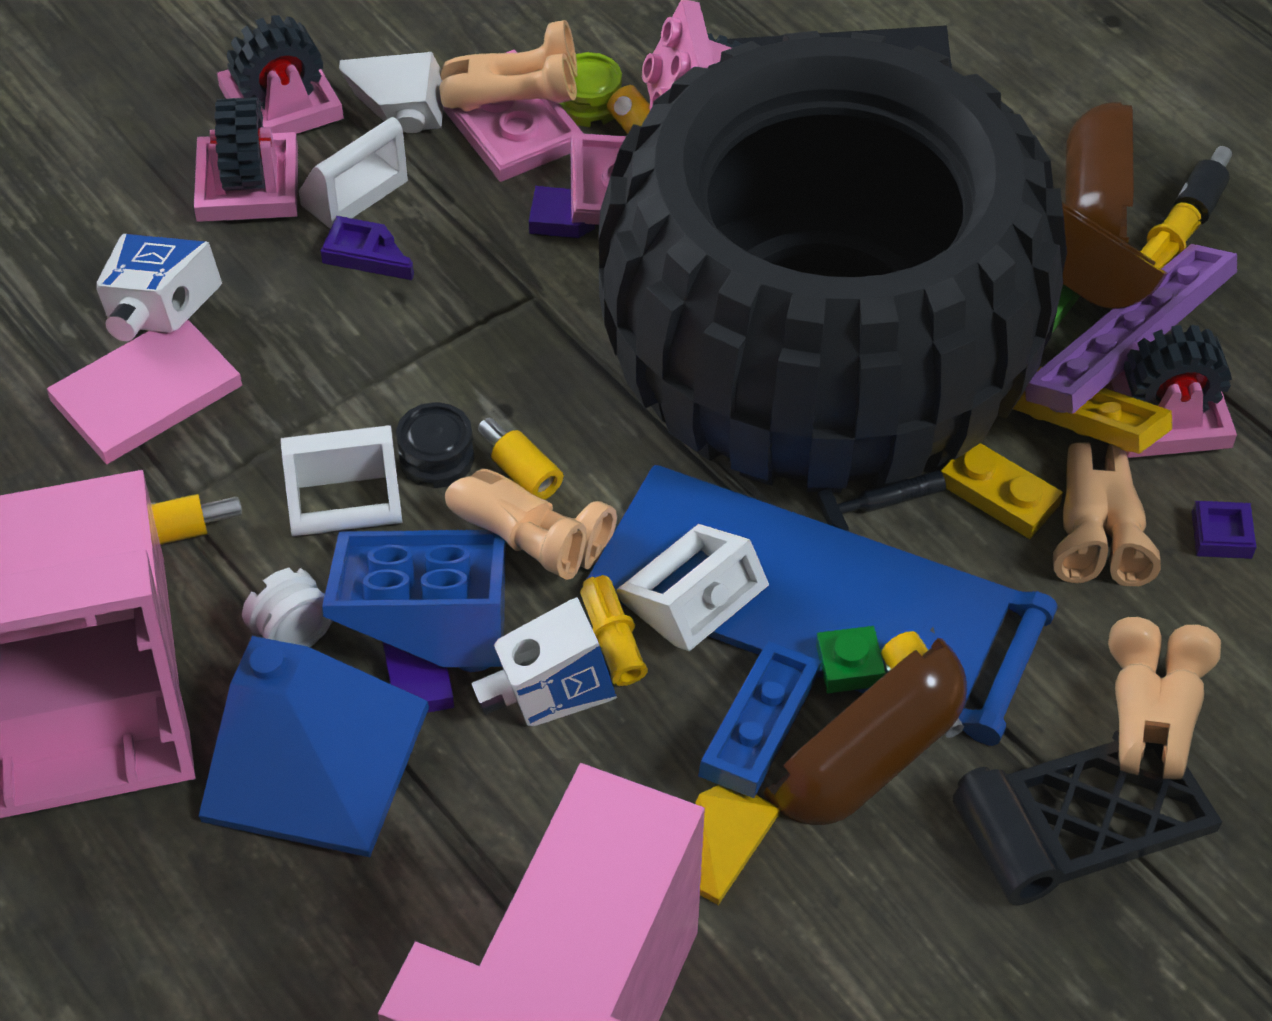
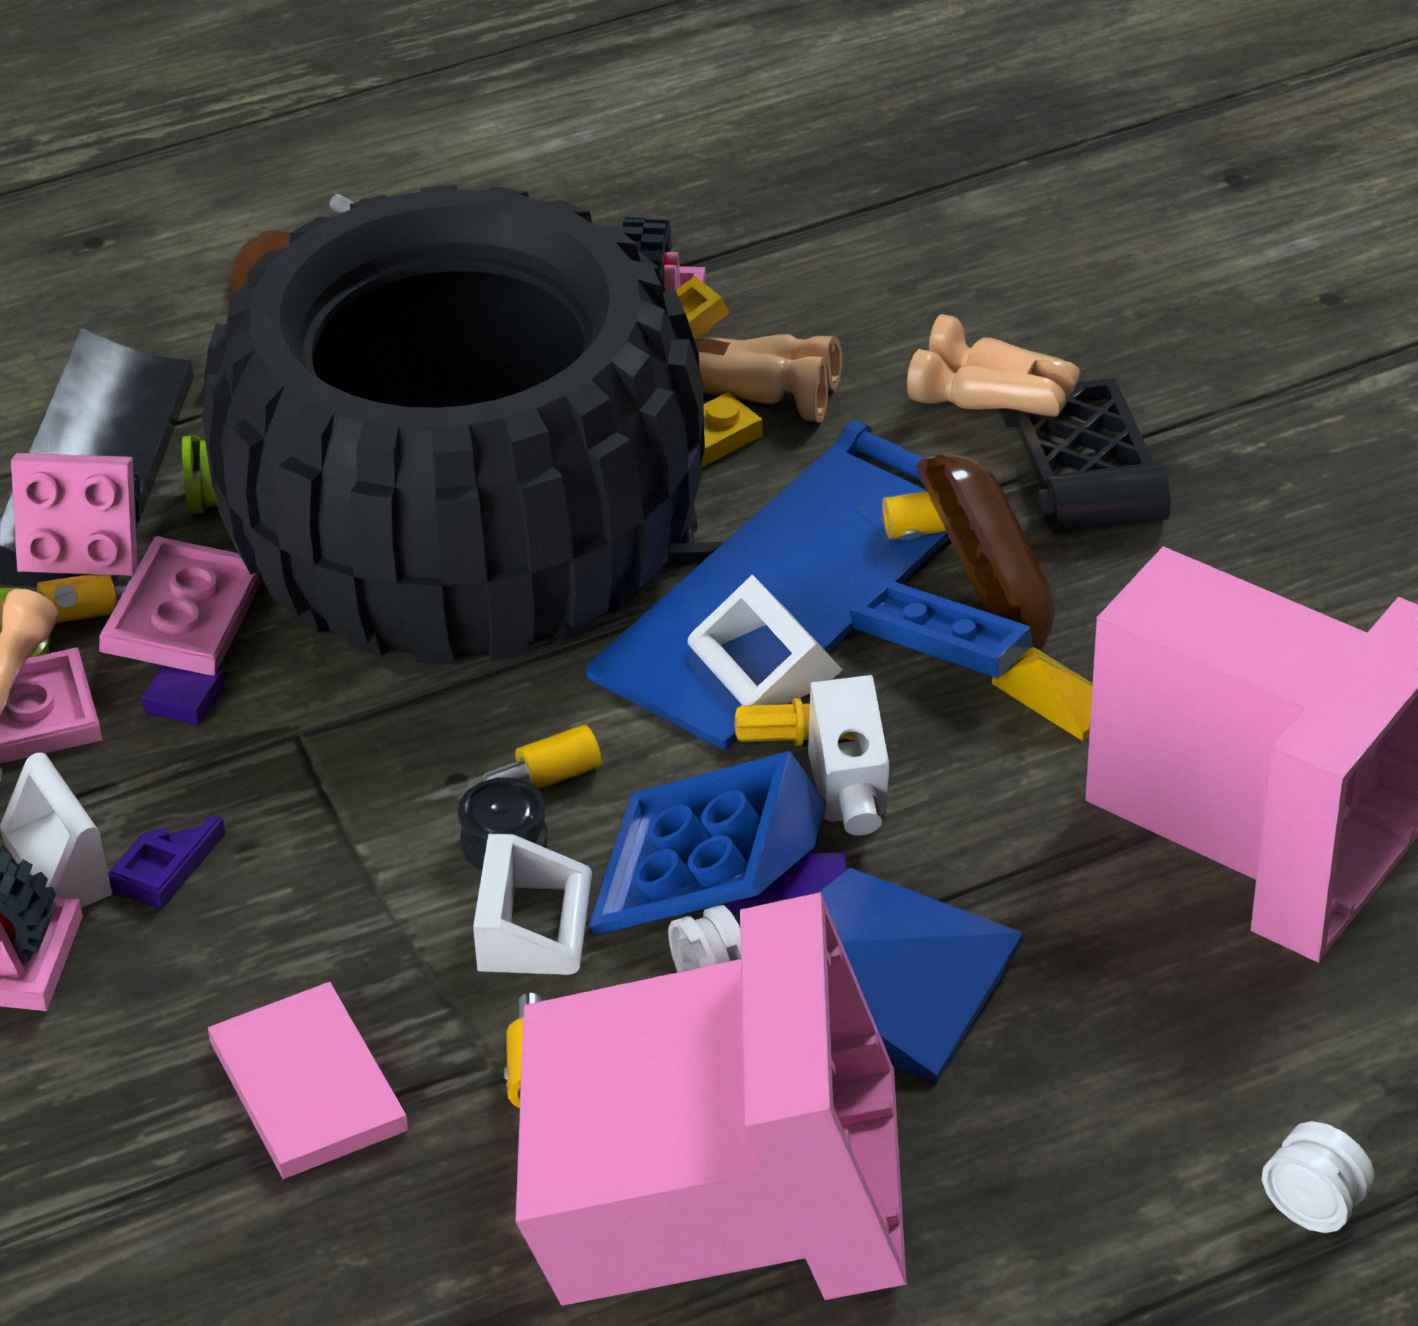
camera: 75 degrees left, 10 degrees down
white torso [97,234,222,342] -> none
light nougat piece [445,468,617,580] -> none
green plate [816,626,886,694] -> none
dark purple tile [1192,501,1256,559] -> none

